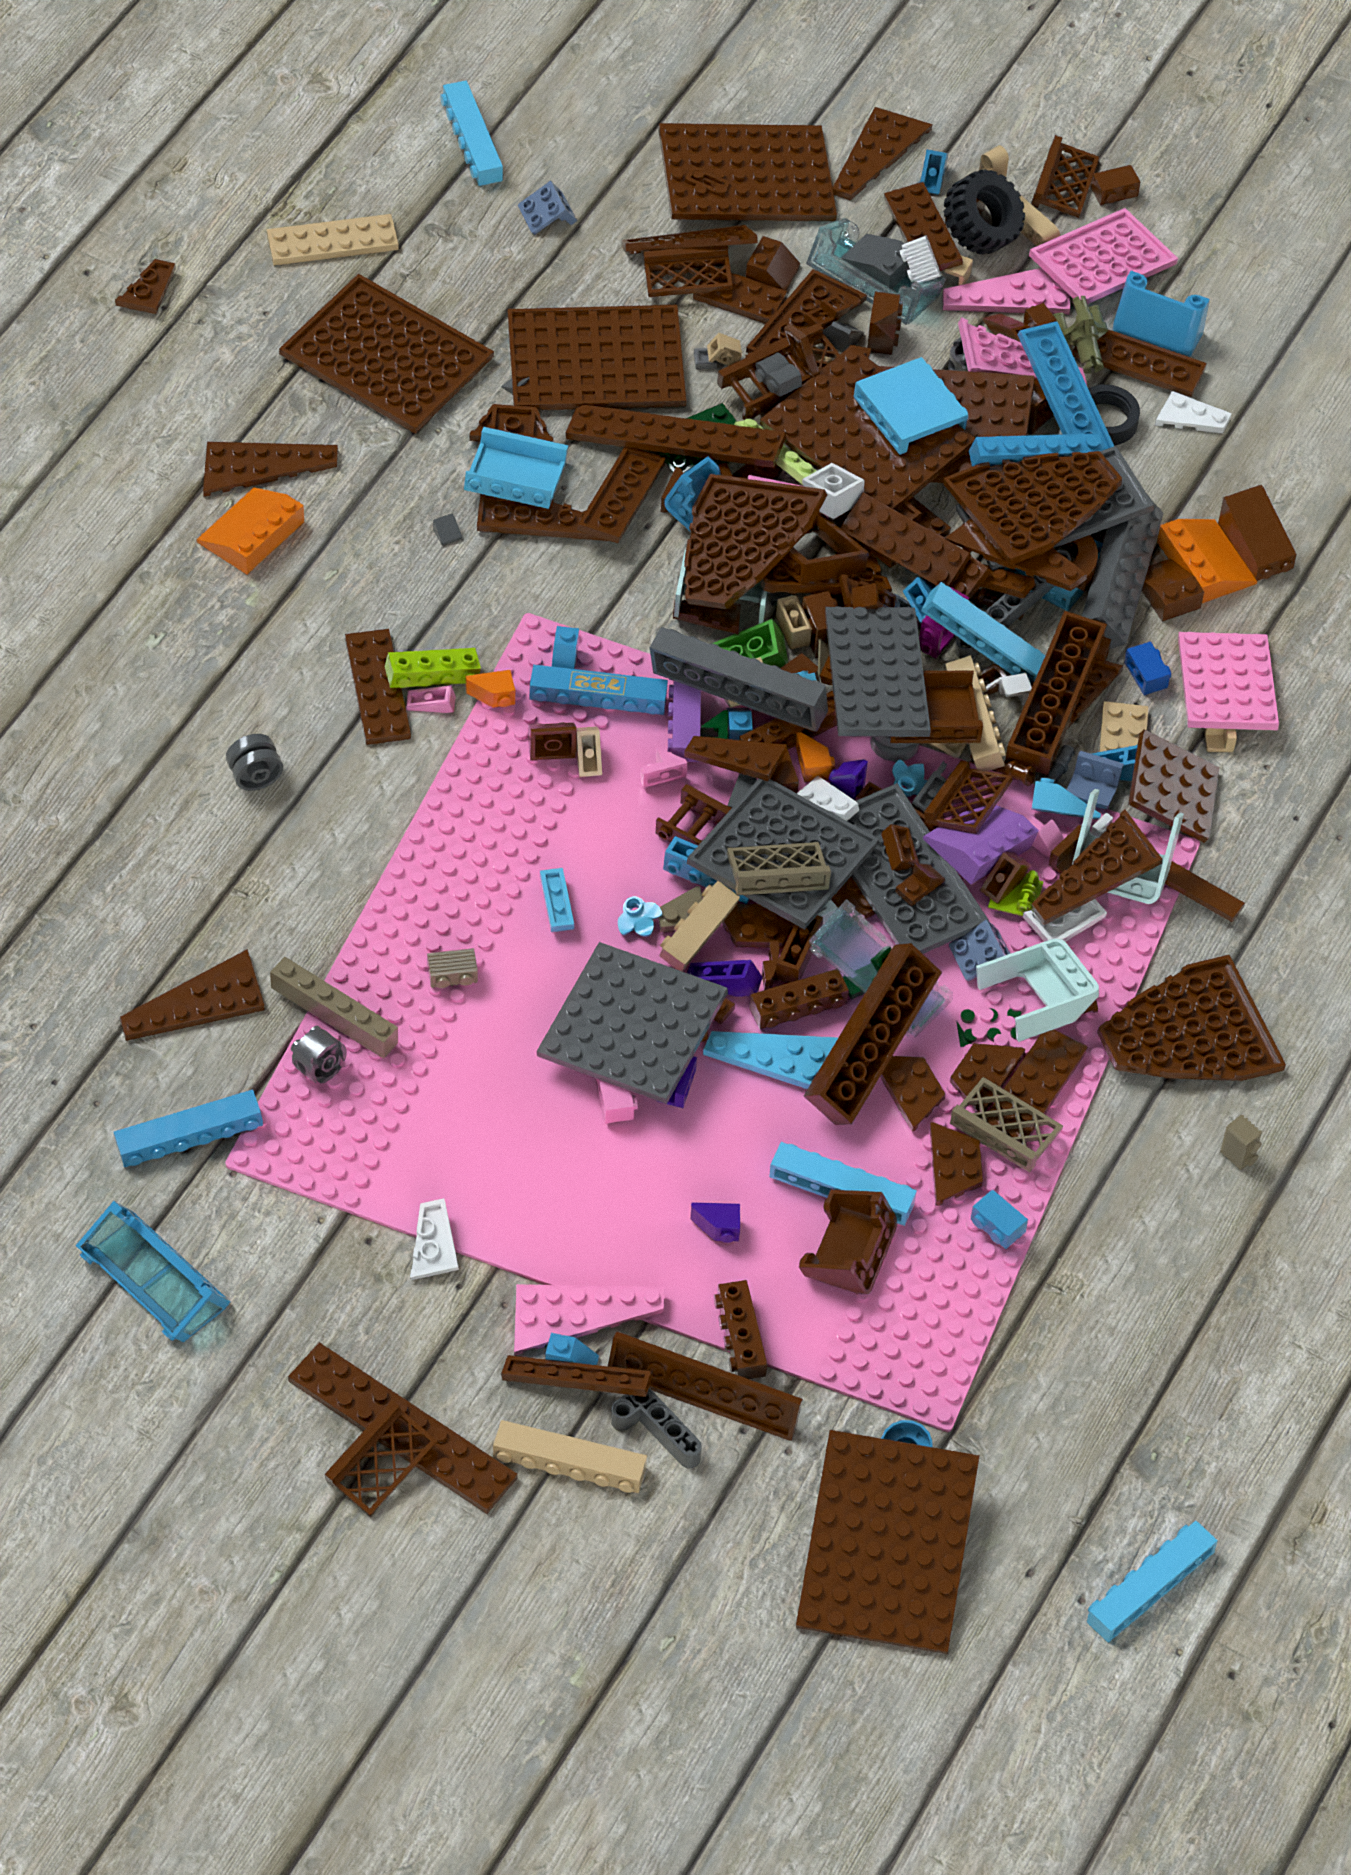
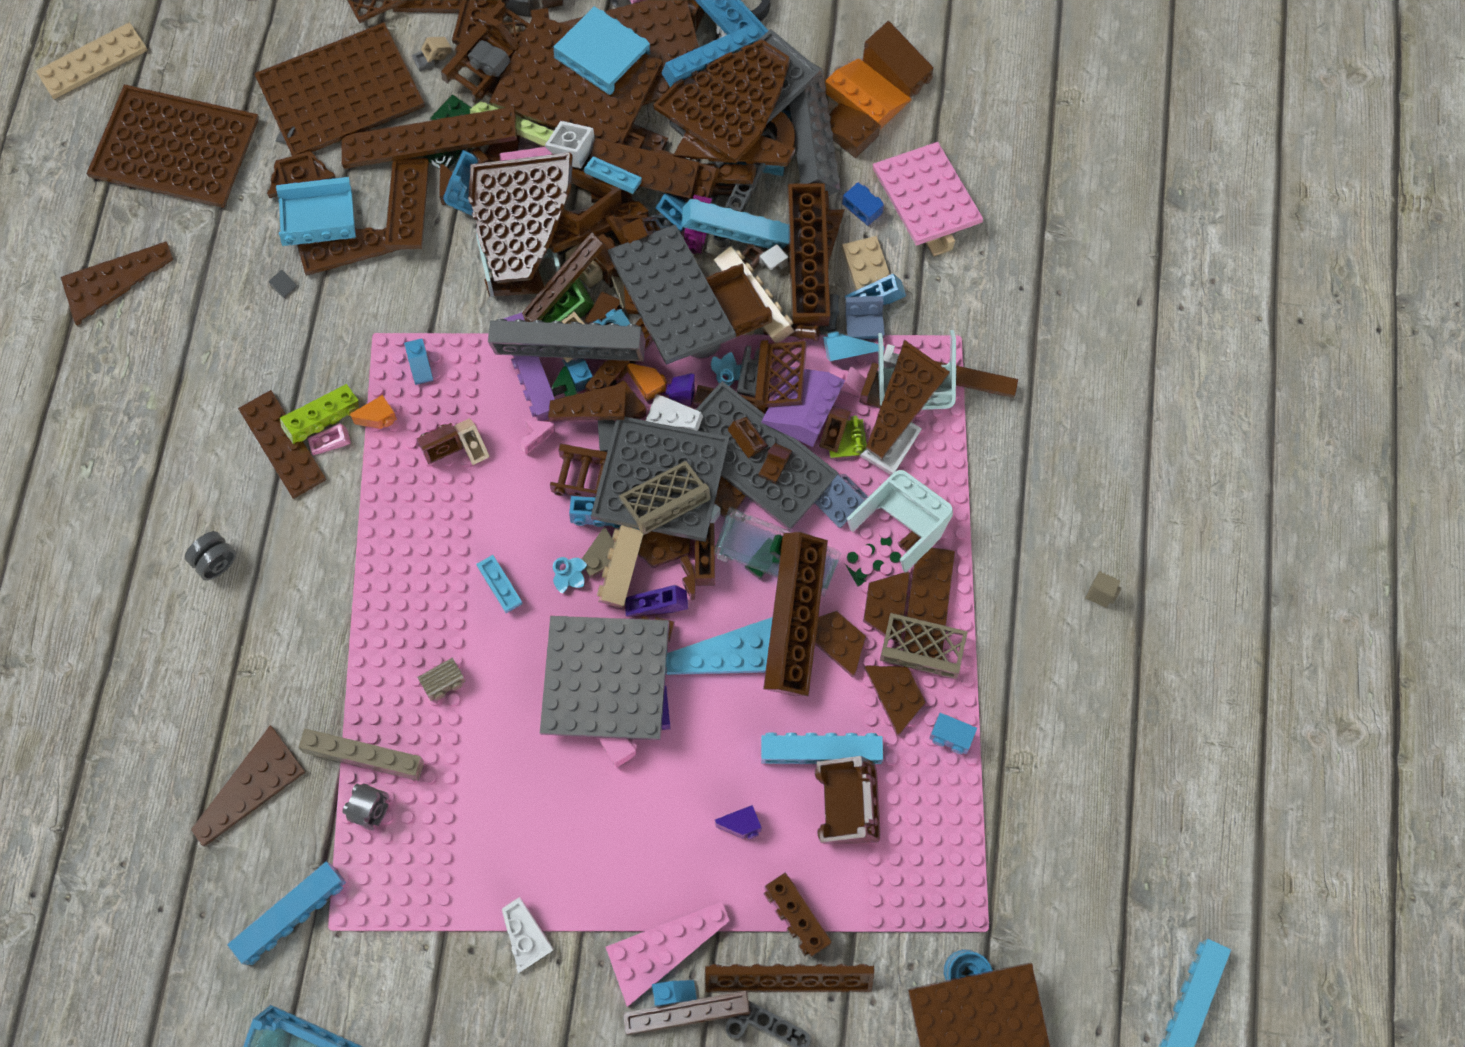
camera: 20 degrees left, 15 degrees up
orange slope [196,487,304,574] -> none
dark azure brick [529,664,668,715] -> none
reddish brown brick [749,968,849,1030] -> none
reddish brown wing [1097,955,1286,1081] -> none
plate [1128,729,1220,843] -> none
none -> reddish brown plate [522,232,606,322]
none -> medium azure plate [584,157,642,194]

